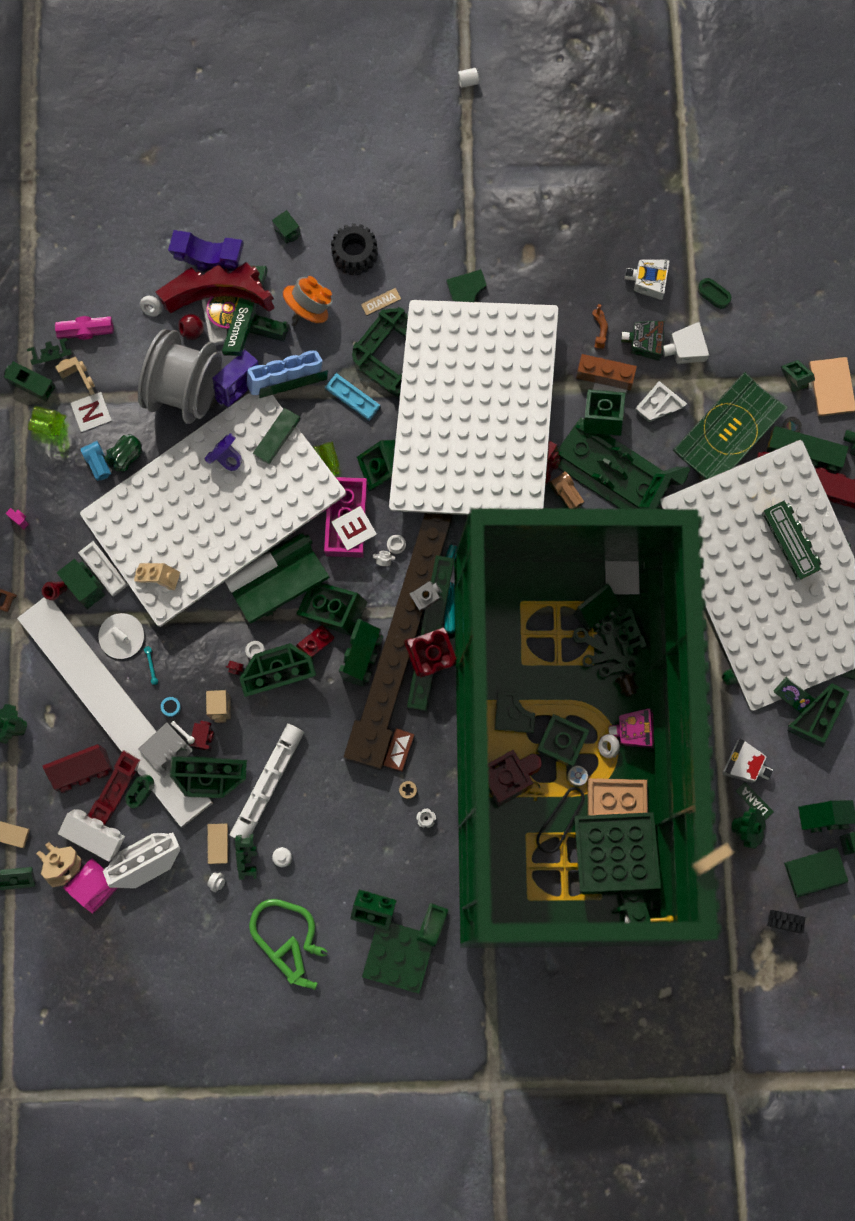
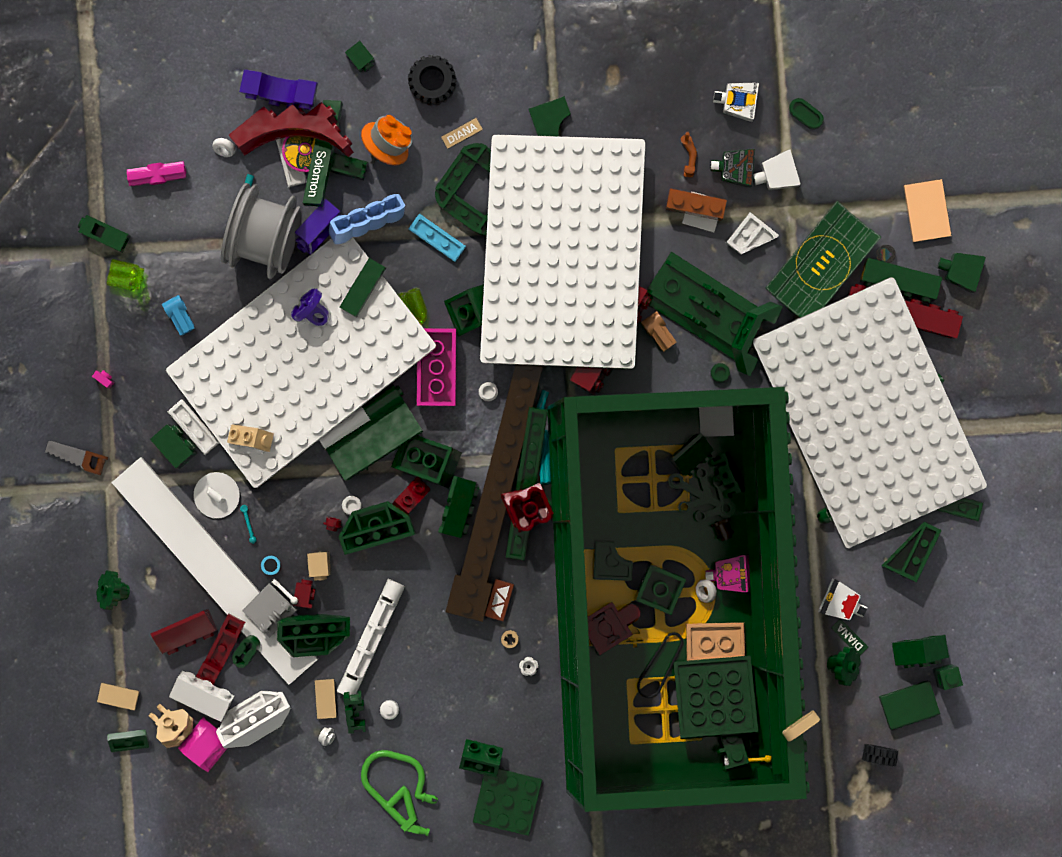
camera: 10 degrees left, 10 degrees up
dark green piece [27,337,73,365] -> none
dark red cone [42,581,67,600] -> none
tan bracket [55,356,95,395] -> none
white sticker [71,392,112,432] -> none
dark green piece [104,434,142,472] -> none
dark red piece [178,314,204,340] -> none
dark green sticker [259,370,328,398] -> none
white sticker [332,506,376,550] -> none
white plate [373,551,396,566] -> none
light grey brick [409,581,442,611] -> none
dark green tile [417,903,449,947] -> none
white tile [567,766,588,787] -> none
dark green brick [584,389,626,436] -> none
dark green brick [762,500,822,581] -> none
dark green tile [774,677,815,713] -> none
dark green slope [781,360,815,392] -> none

